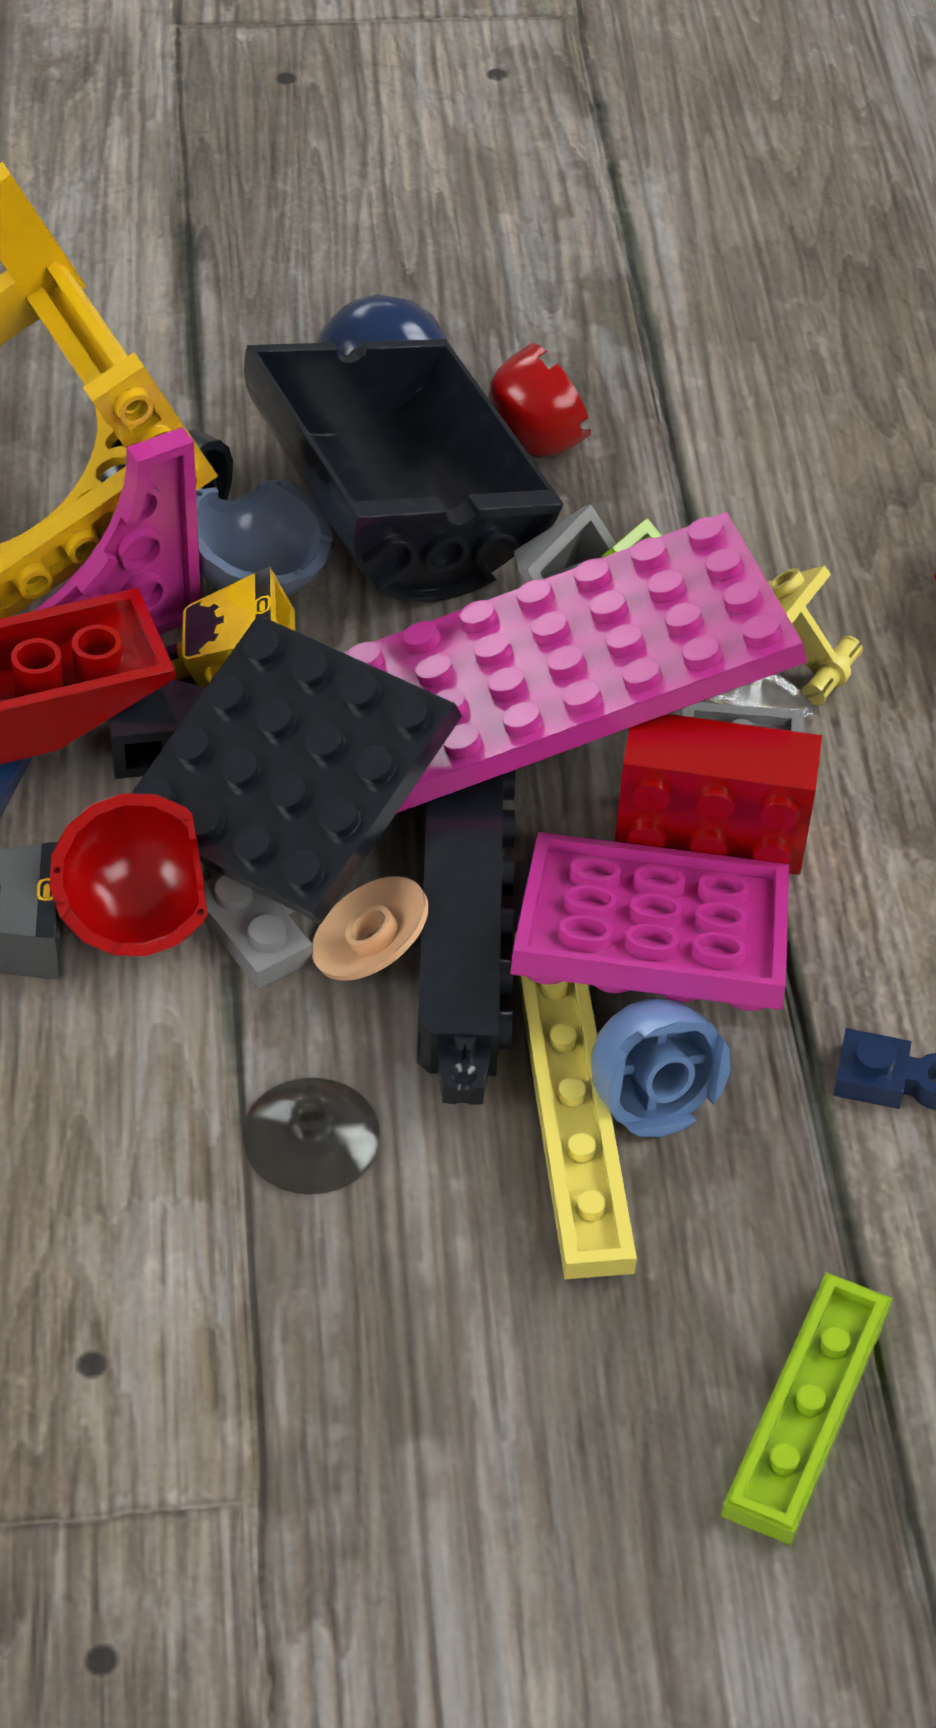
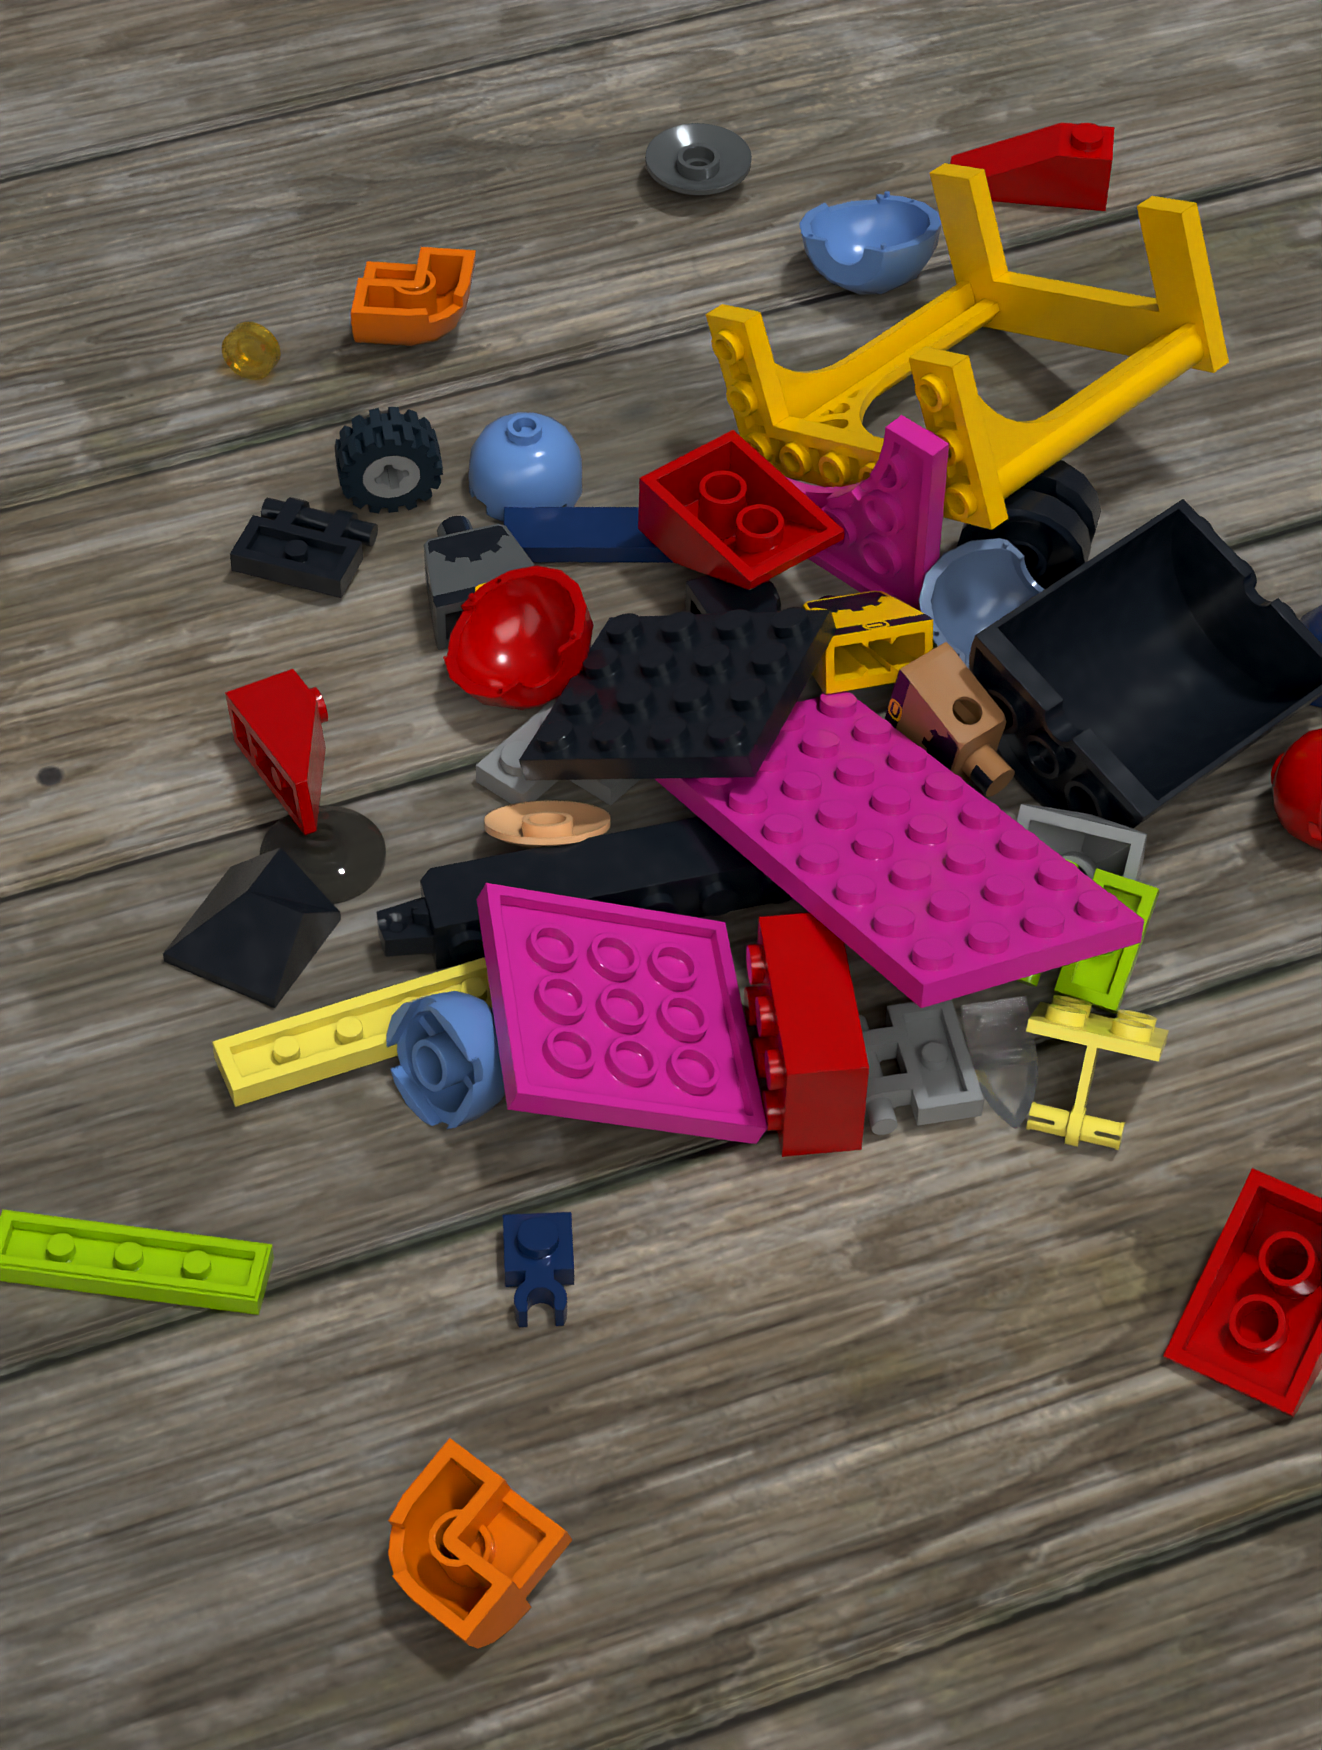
camera: 75 degrees right, 0 degrees up
none -> black slope [163,847,341,1008]
none -> red slope [225,669,328,835]
none -> medium nougat torso [885,642,1015,797]

